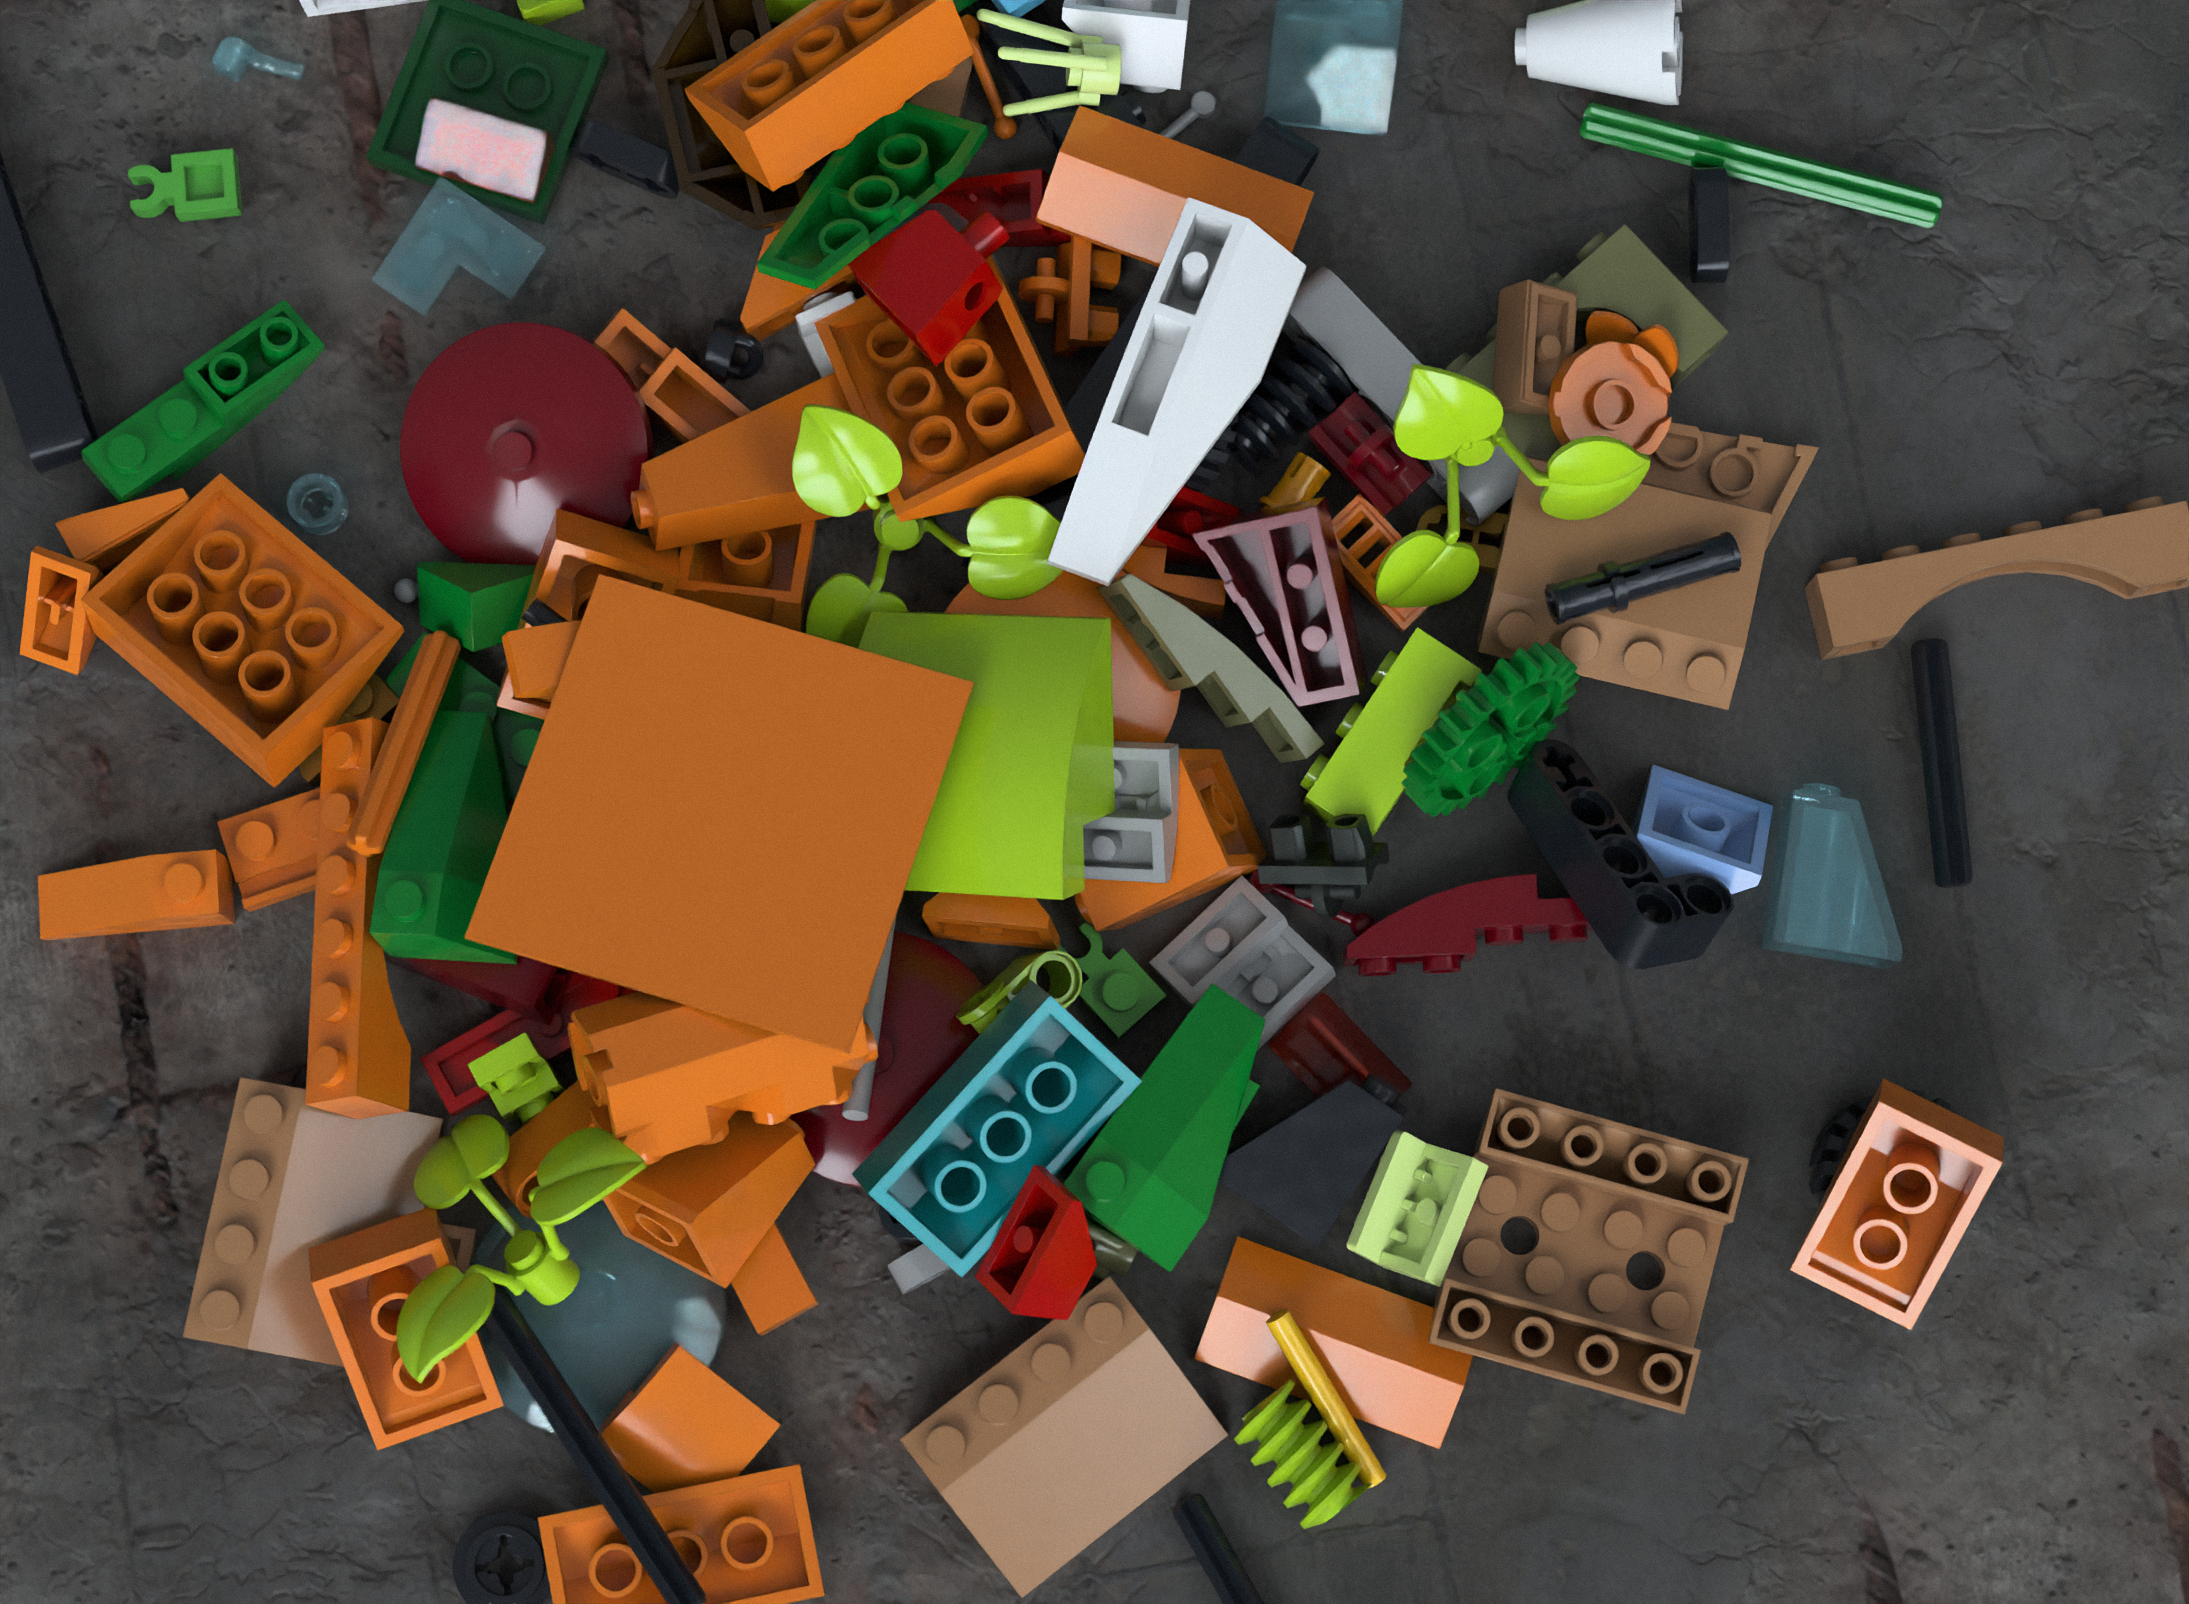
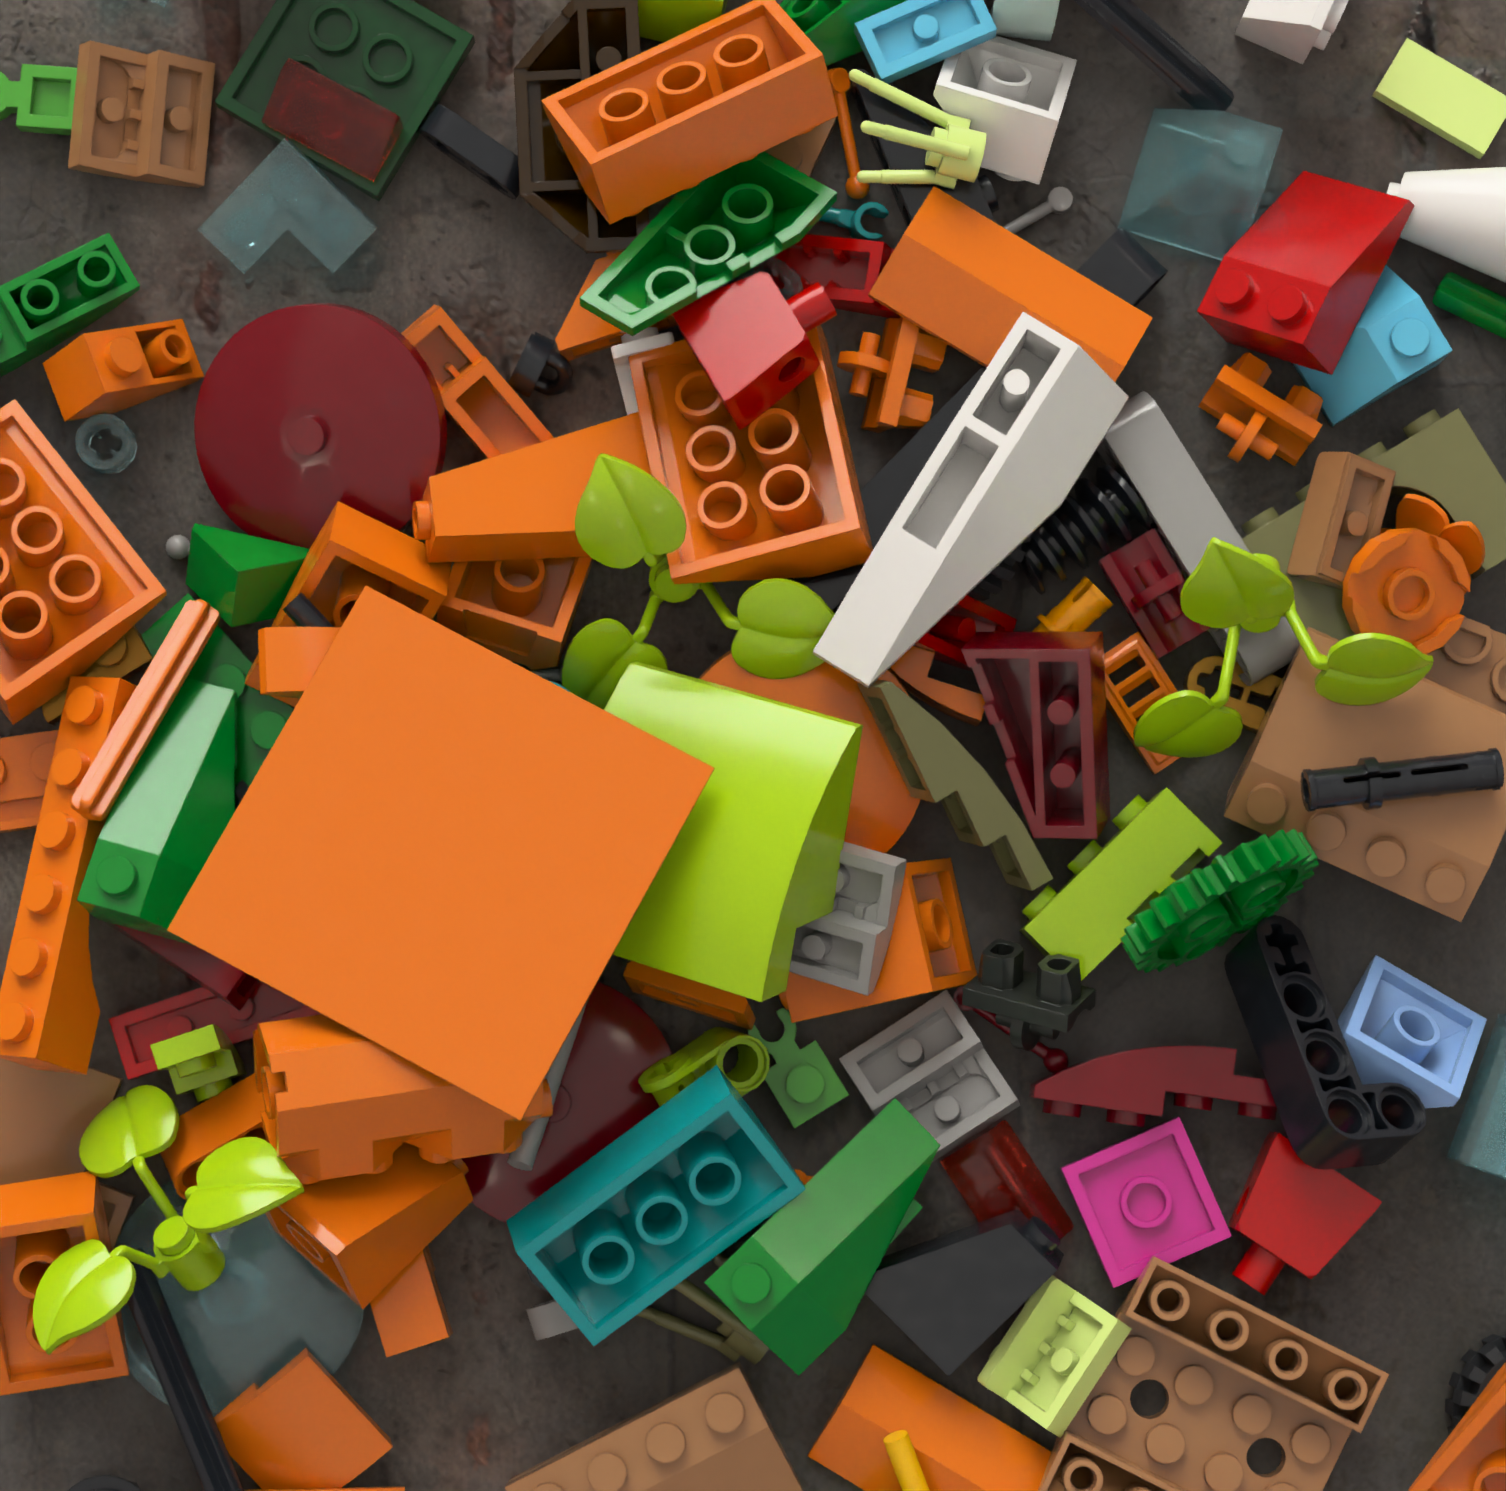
camera: 15 degrees right, 5 degrees up
red slope [975,1165,1097,1321] -> none
none -> orange slope [42,319,205,422]
none -> medium nougat slope [68,40,215,188]
none -> teal hand [819,202,889,241]
none -> dark pink plate [1060,1117,1232,1288]
none -> red slope [1197,171,1414,375]
none -> orange hips [1198,352,1323,466]
none -> red torso [1228,1131,1382,1296]
none -> medium azure slope [1293,265,1453,427]

